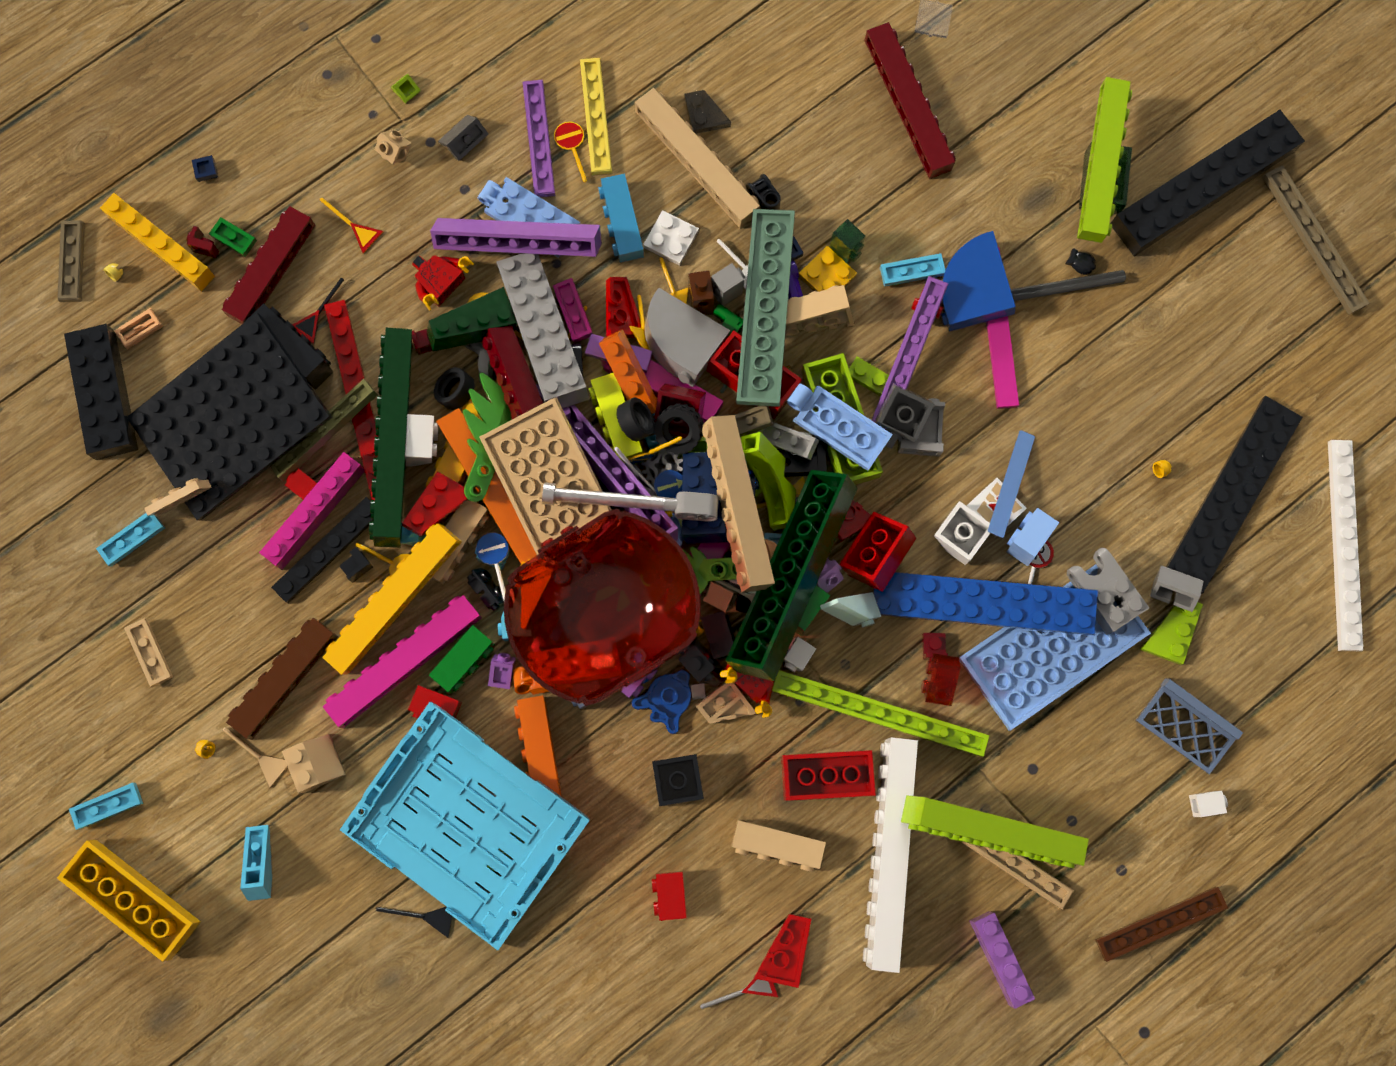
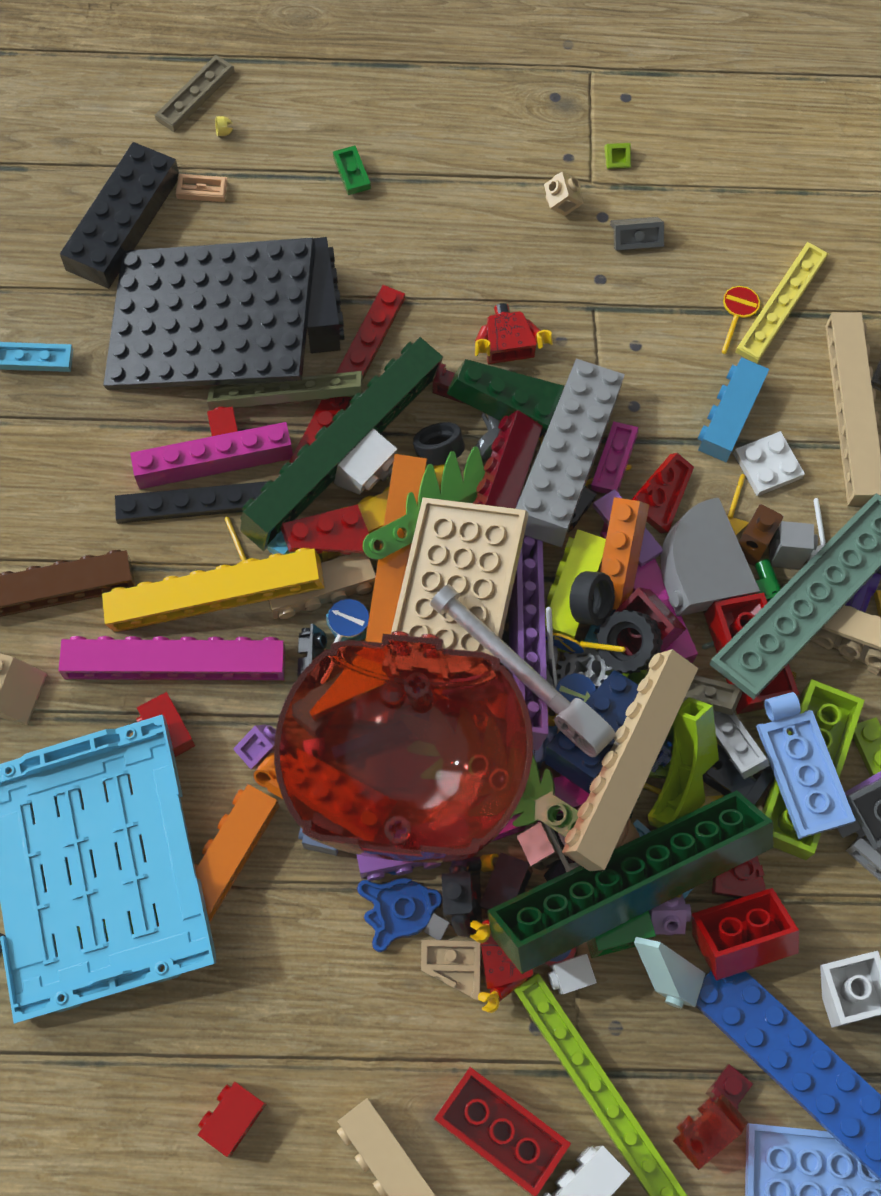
camera: 40 degrees right, 10 degrees down
yellow brick [100,193,215,292] -> none
tan plate [144,478,212,516] -> none
dark red bracket [186,226,219,259] -> none
dark blue plate [192,155,218,182] -> none
dark red brick [221,206,316,324] -> none
black piece [292,278,344,344] -> none
yellow piece [320,198,384,254] -> none
black panel [340,547,373,583] -> none
green brick [429,625,495,694] -> none
medium lavender brick [430,218,602,257] -> none
light blue hinge [477,177,580,258] -> none
medium lavender tile [523,80,555,197] -> none
yellow piece [630,295,650,350] -> none
black brick [652,754,704,807] -> none

